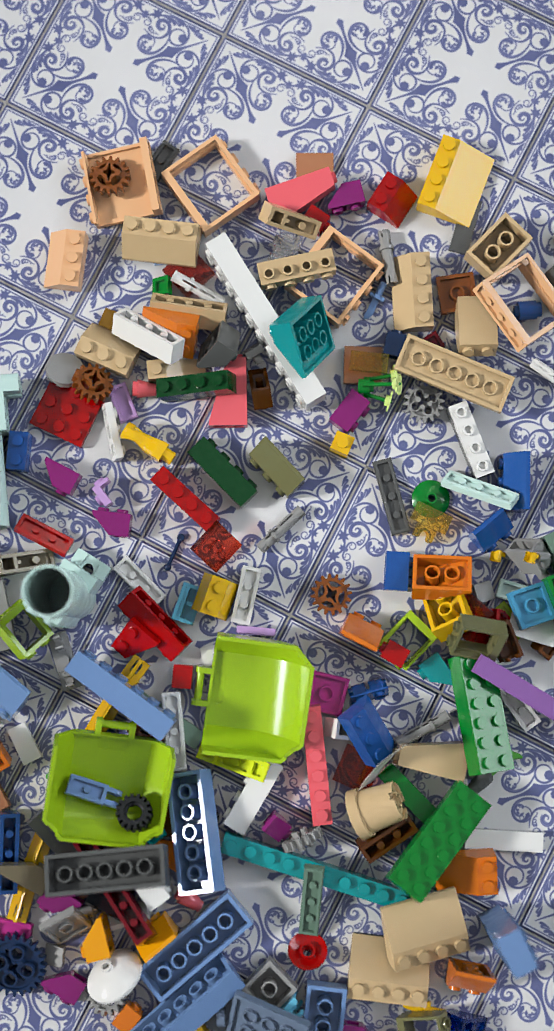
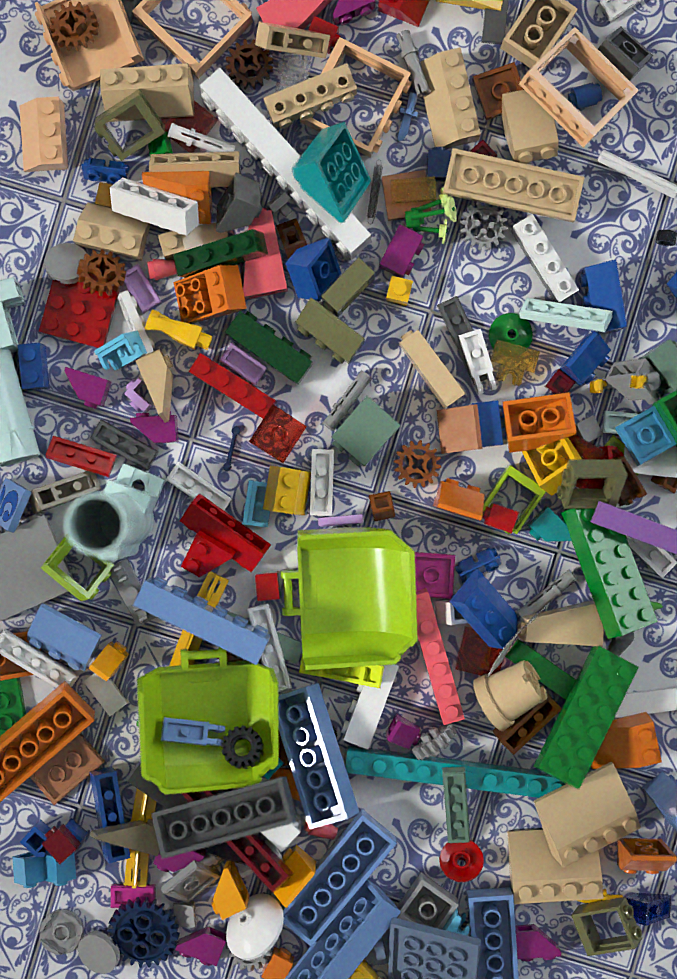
camera: 15 degrees left, 5 degrees up
none -> blue hinge [81,157,129,184]
none -> light orange slope [88,641,129,681]
none -> dark grey tile [90,419,159,470]
none -> olive window [94,89,165,161]
none -> medium azure hinge [94,330,147,371]
none -> tan slope [135,349,173,423]
none -> orange slope [173,265,247,324]
none -> lavender tile [219,343,268,386]
none -> reddish brown gear [225,39,273,90]
none -> blue slope [285,238,341,302]
none -> olive window [321,257,375,317]
none -> sand green slope [332,396,401,467]
none -> dark grey piece [367,160,383,224]
none -> dark orange slope [369,491,395,521]
none -> tan slope [399,330,465,409]
none -> nougat tile [436,404,482,454]
none -> white hinge [459,329,497,394]
none -> dark red tile [544,369,576,394]

